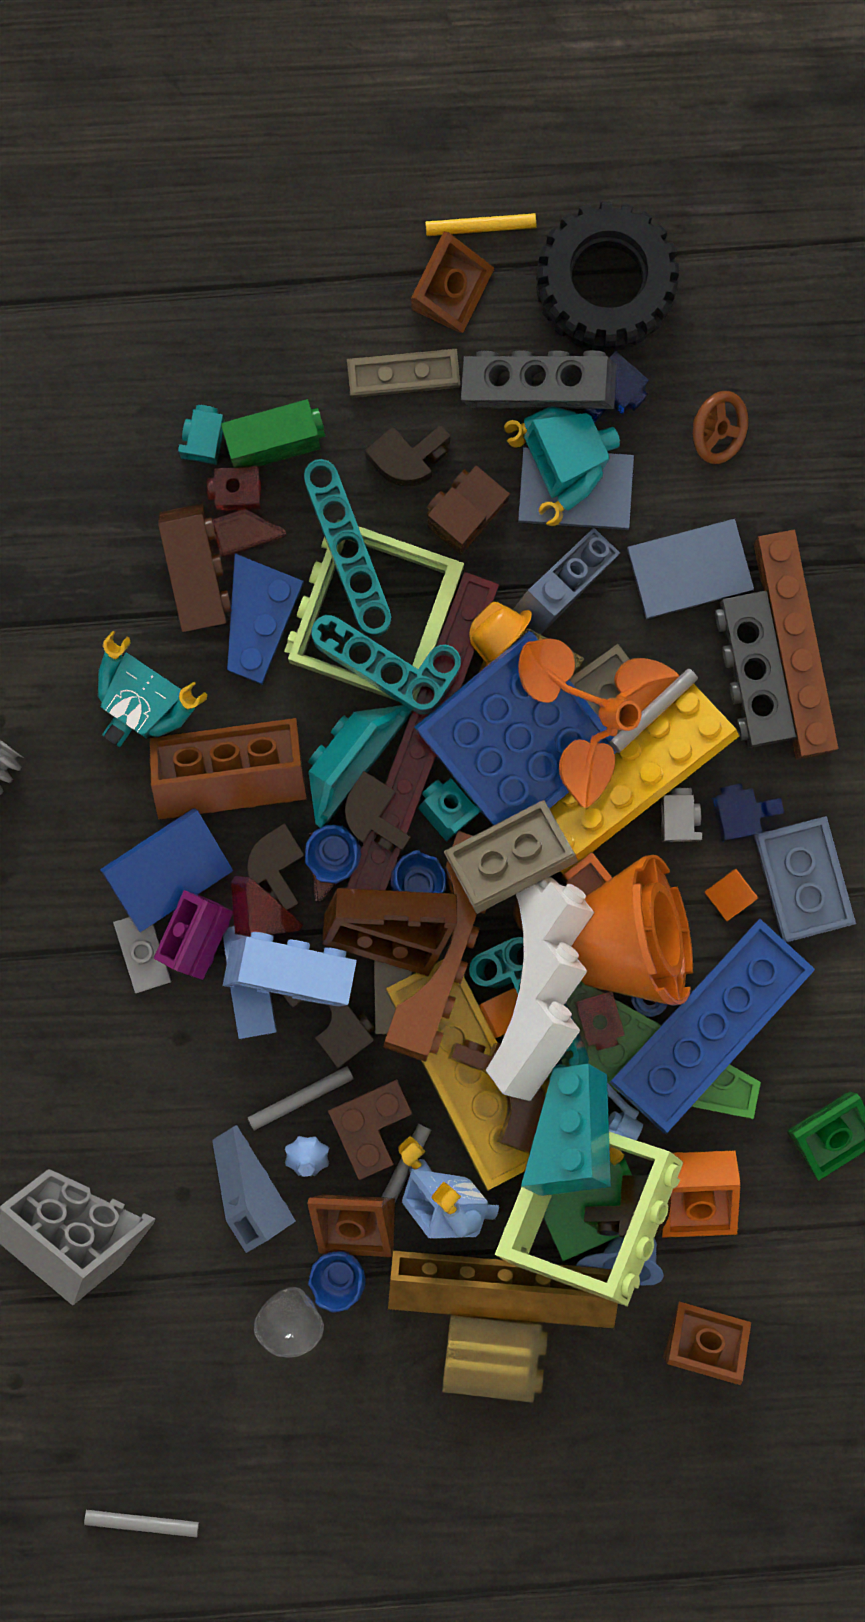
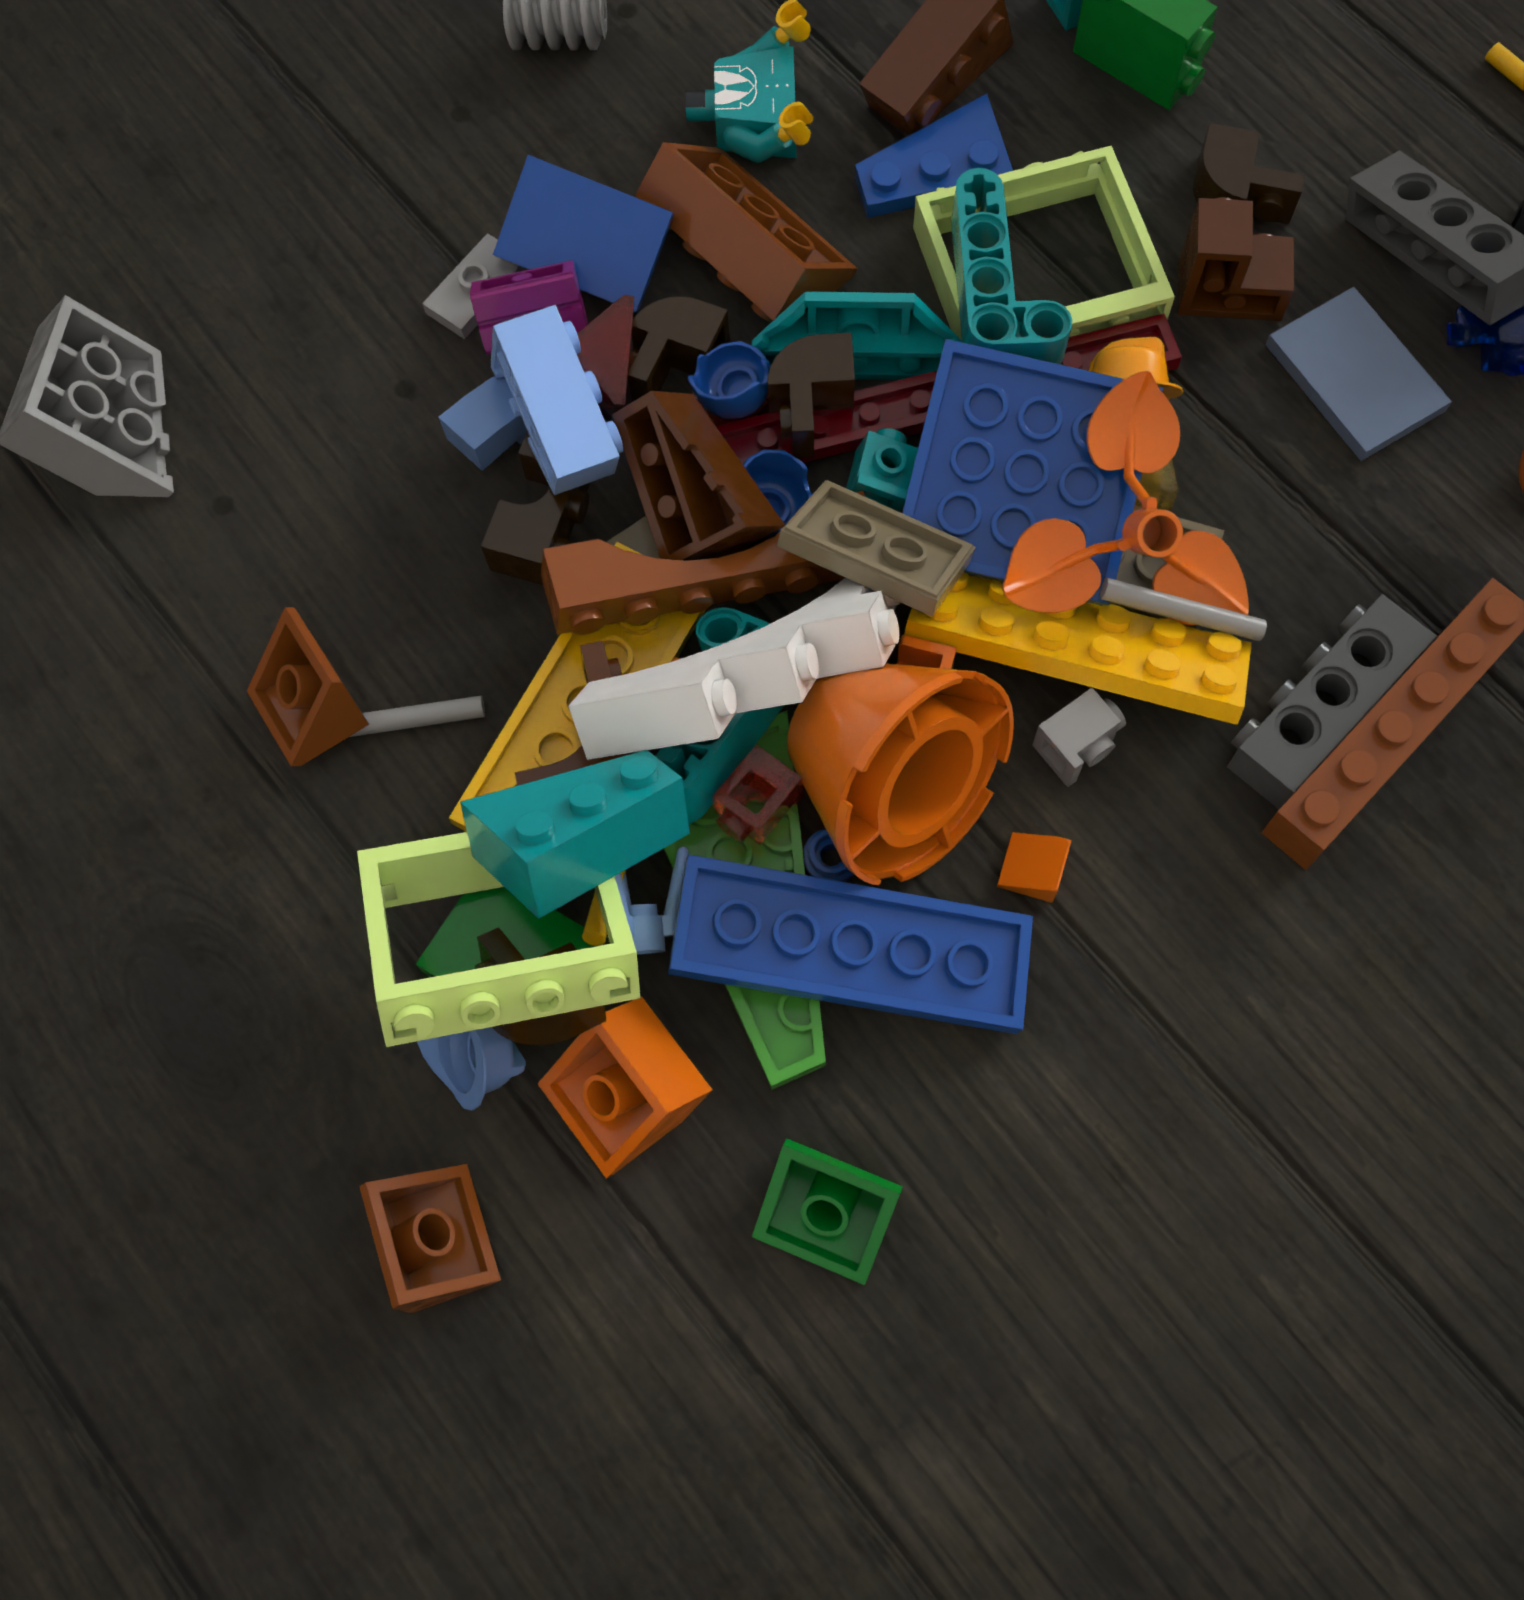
camera: 60 degrees right, 15 degrees down
clear red brick [207,466,261,510] -> none
sand blue slope [212,1125,296,1253] -> none
clear red tile [213,509,287,557] -> none
light grey bar [248,1066,354,1131] -> none
clear helmet [254,1287,324,1358] -> none
light blue piece [285,1136,329,1177] -> none
teal beam [304,459,391,638] -> none
blue hair [308,1250,366,1313] -> none
reddish brown brick [328,1079,413,1180] -> none
dark tan tile [347,349,460,398] -> none
pearl gold brick [388,1251,618,1328] -> none
light blue torso [398,1136,499,1238] -> none
dark orange slope [411,231,495,333] -> none
clear yellow brick [443,1315,548,1402] -> none
teal torso [504,406,620,526] -> none
sand blue slope [513,528,620,636] -> none
sand blue tile [627,519,754,619] -> none
clear blue brick [713,784,784,842] -> none
sand blue tile [754,816,856,942] -> none

